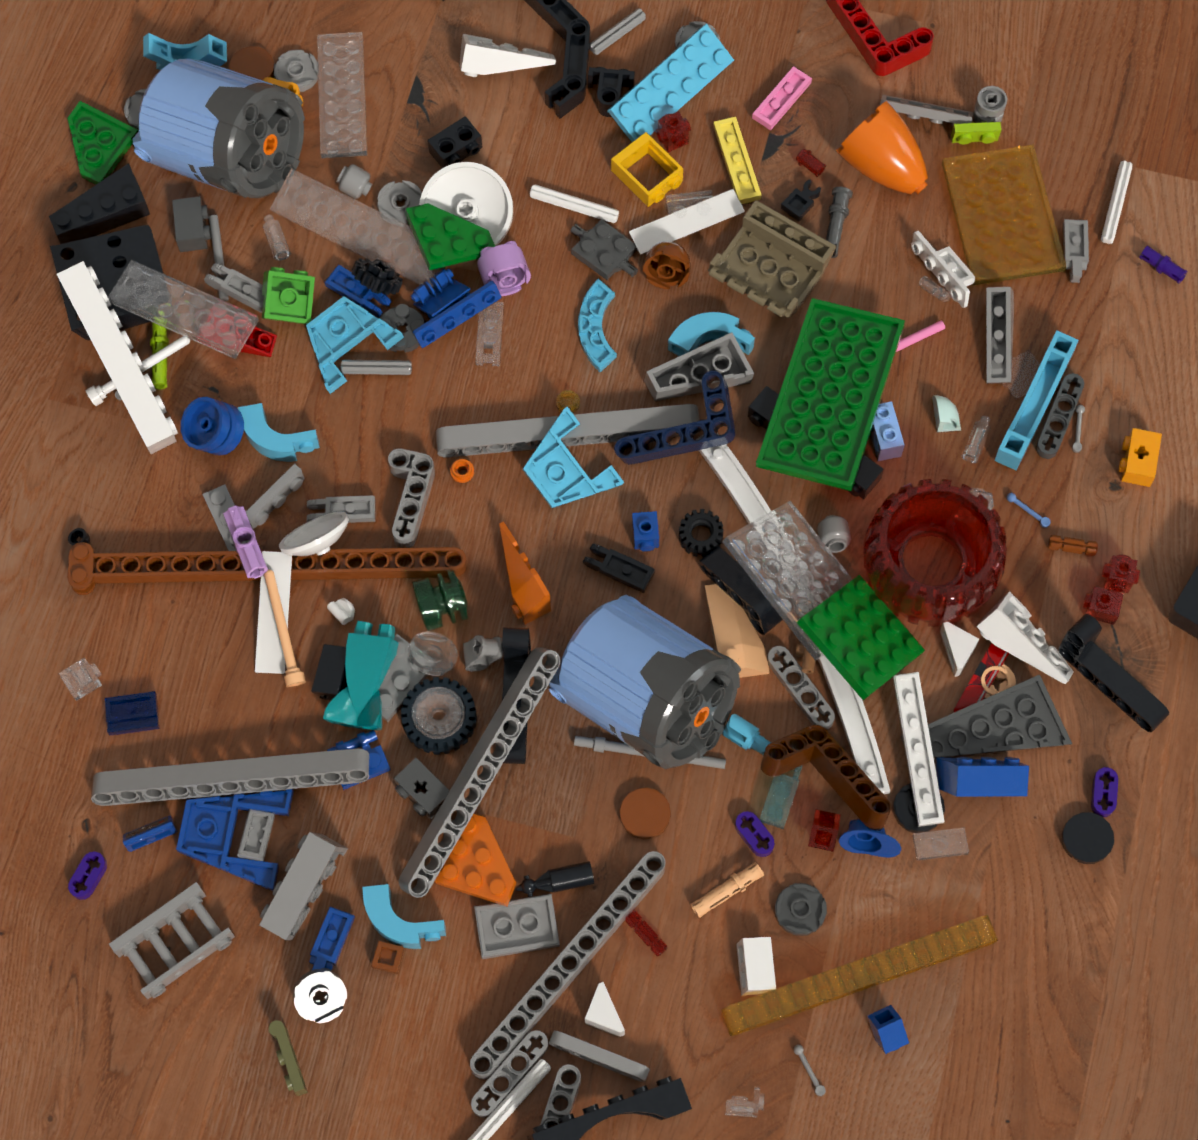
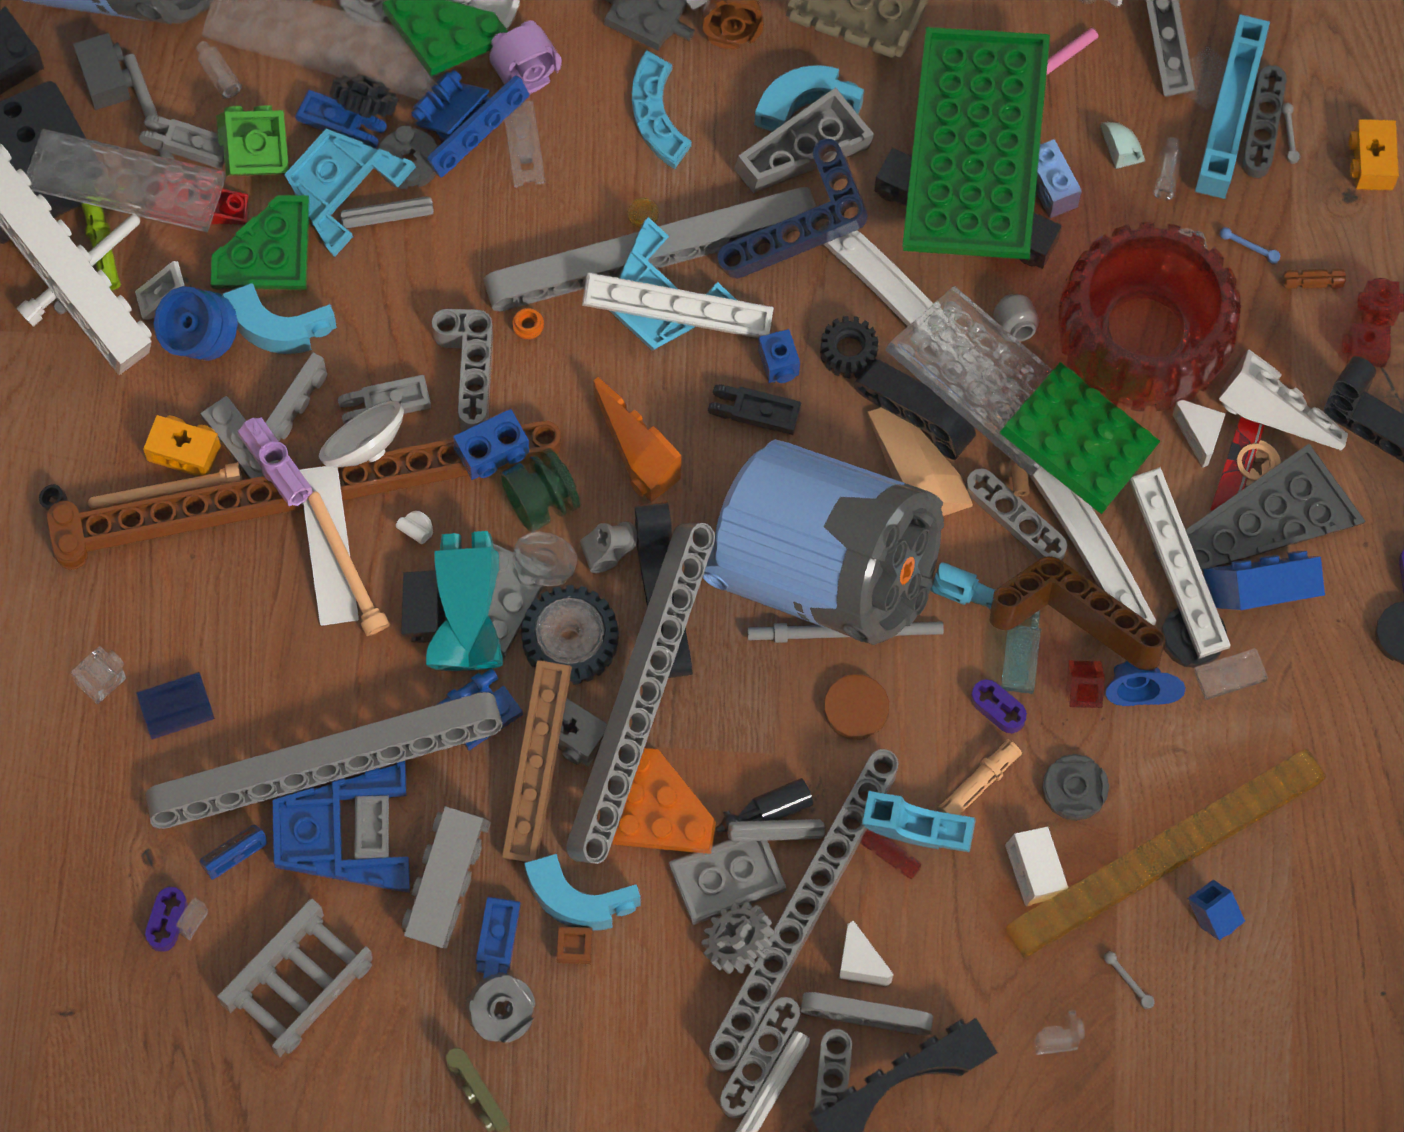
camera: 15 degrees left, 0 degrees up
none -> light nougat piece [88,462,242,510]
none -> white slope [135,261,185,320]
none -> light orange brick [143,415,221,476]
none -> clear tile [176,898,208,940]
none -> green plate [211,195,310,290]
none -> blue brick [453,409,529,480]
none -> medium nougat plate [502,660,572,862]
none -> white tile [582,273,774,338]
none -> light grey gear [702,902,774,974]
none -> light grey axle [728,819,825,842]
none -> medium azure arch [862,791,976,852]

